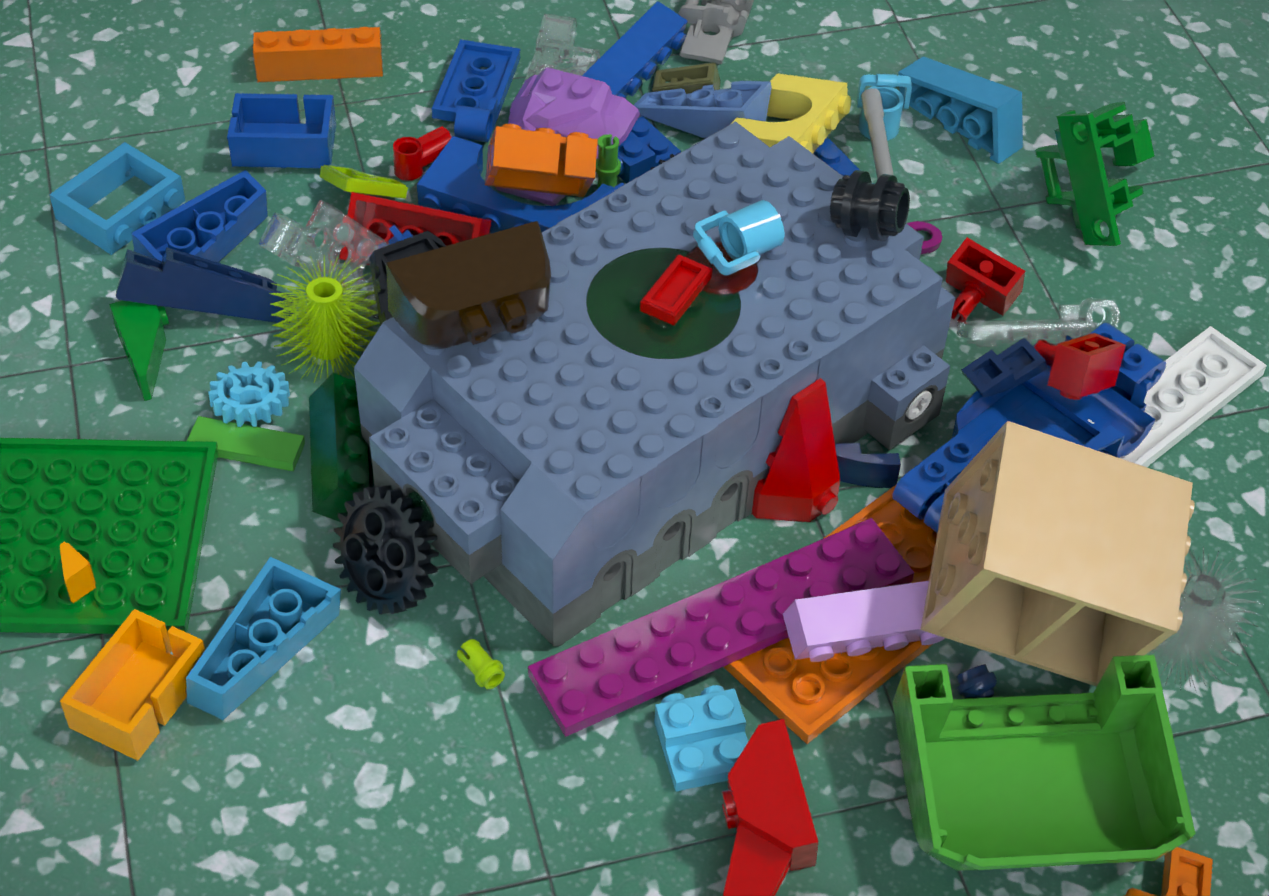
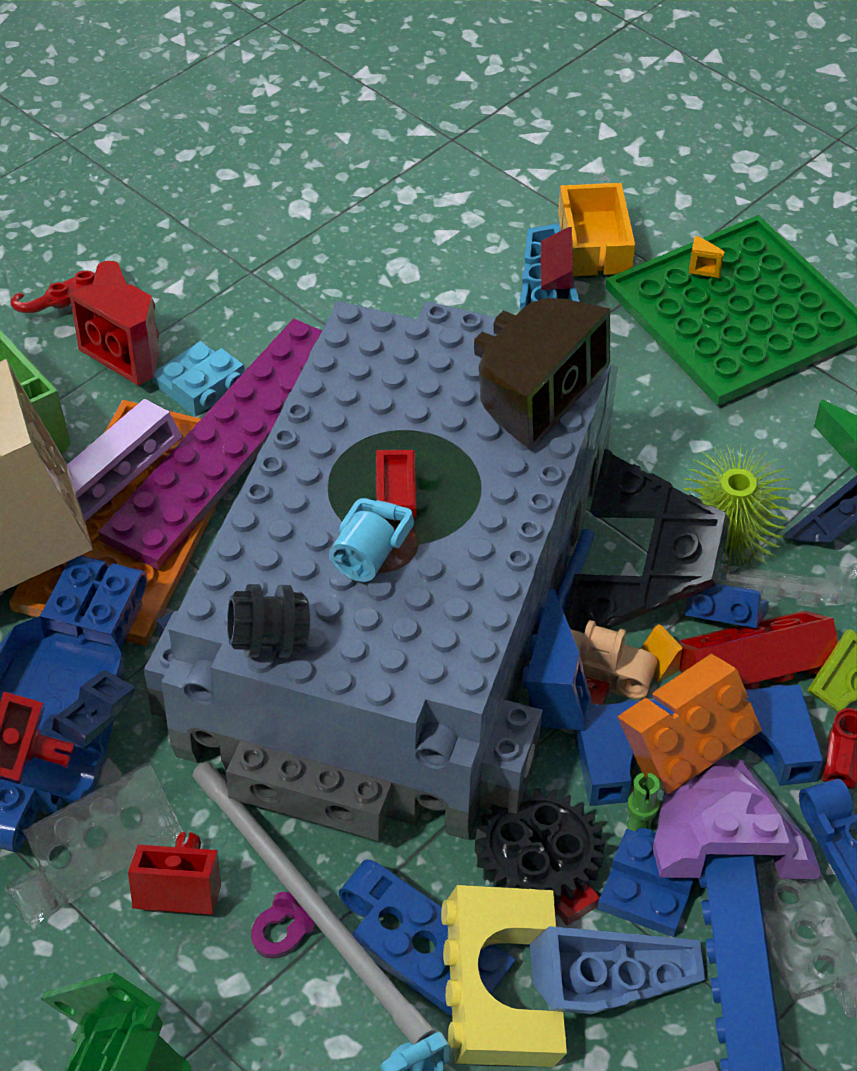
camera: 150 degrees right, 0 degrees up
bright green tile [187,416,305,472] -> none
medium azure gear [208,362,290,427] -> none
dark green brick [309,372,370,523] -> none
olive slope [652,63,721,94] -> none
none -> dark red slope [541,227,574,290]

